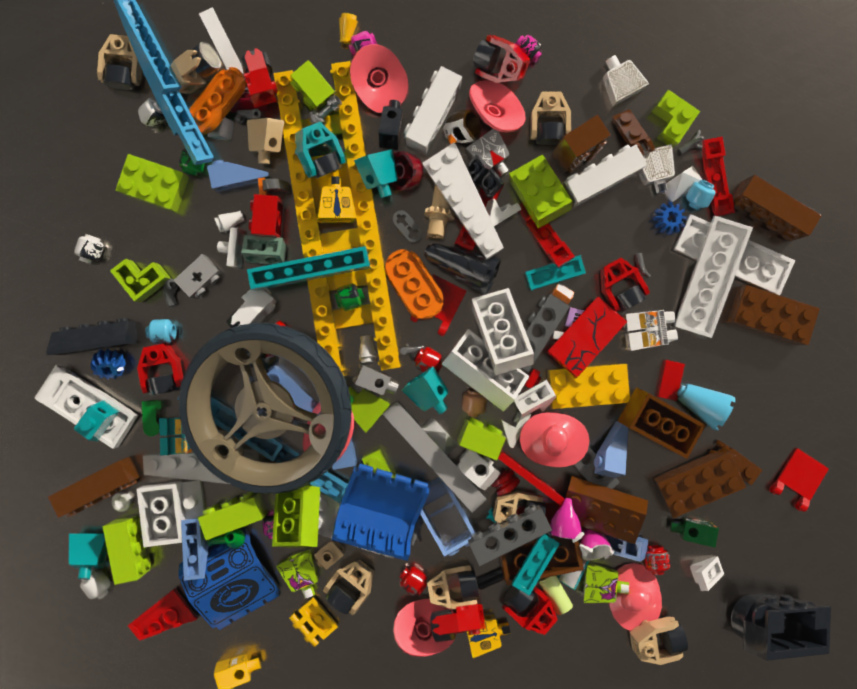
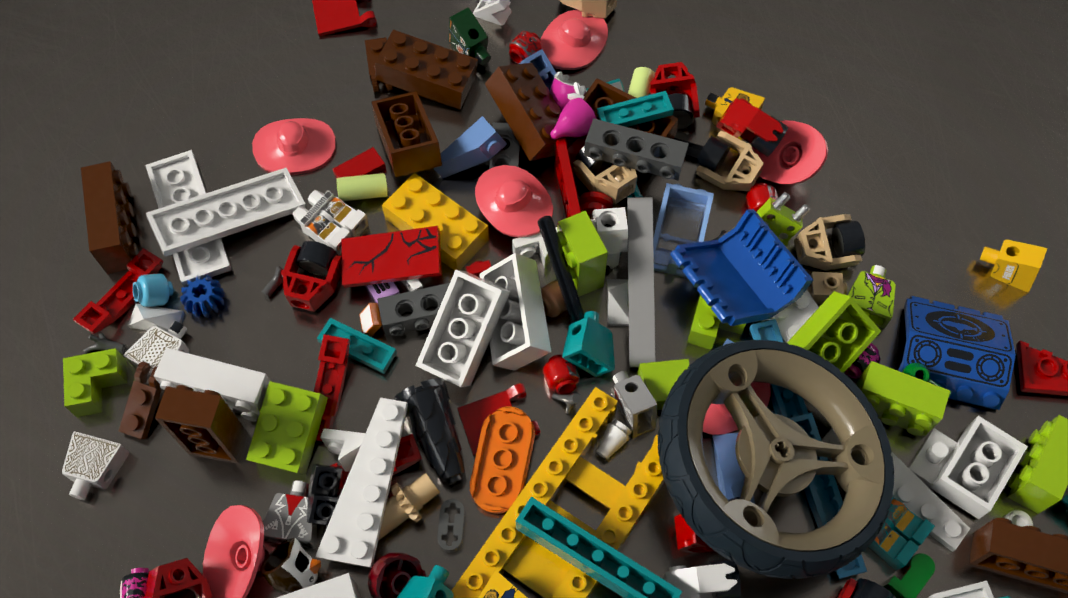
camera: 135 degrees left, 25 degrees down
medium blue slope [181,518,209,581] -> none
yellow plate [289,596,338,647] -> none
green head [334,283,365,311] -> none
white slope [514,380,556,417] -> none
tan piece [530,92,571,145] -> none
lime torso [584,562,629,603] -> none
medium azure cone [677,384,735,431] -> none
reddish brown brick [727,285,820,345] -> none
none -> coral hat [252,118,336,175]
none -> yellowish green pin [336,173,387,201]
none -> black axle [538,216,584,323]
none -> lime piece [757,192,810,246]

